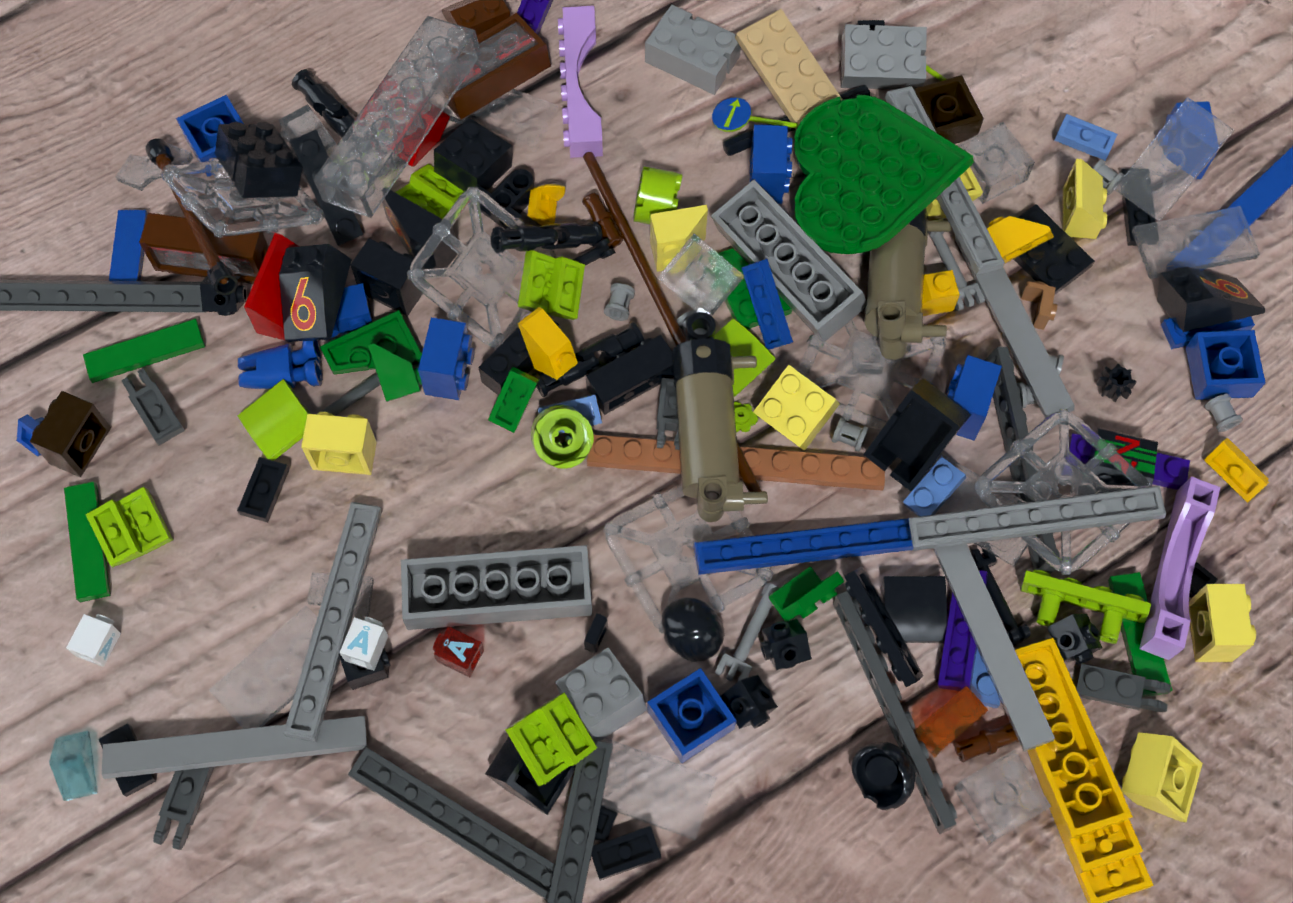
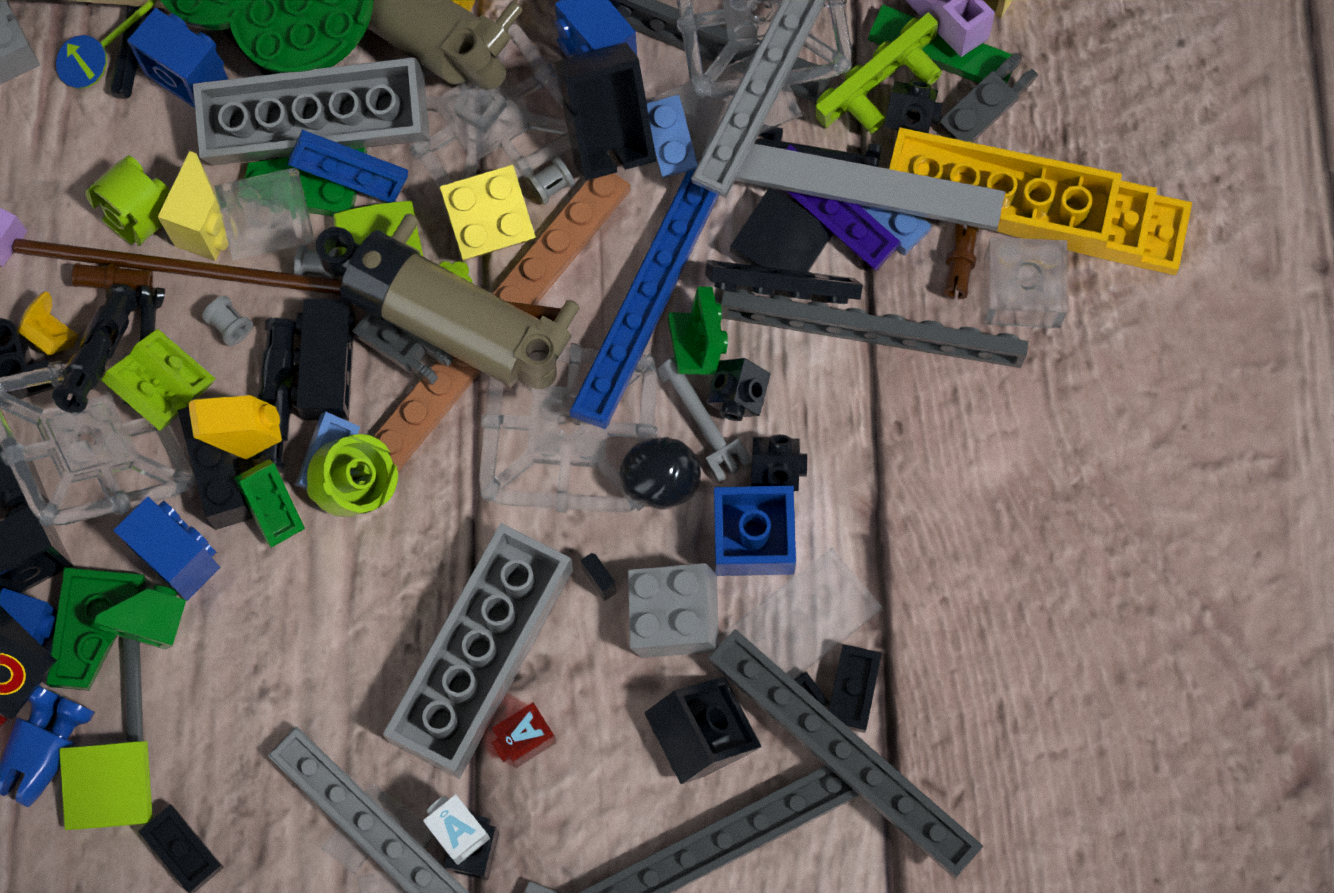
camera: 55 degrees left, 5 degrees up
light yellow brick [301,412,377,475] -> none
lime slope [505,692,597,786] -> none
black piece [851,742,916,810] -> none
clear orange brick [914,686,988,758] -> none
light yellow slope [1121,732,1203,822] -> none

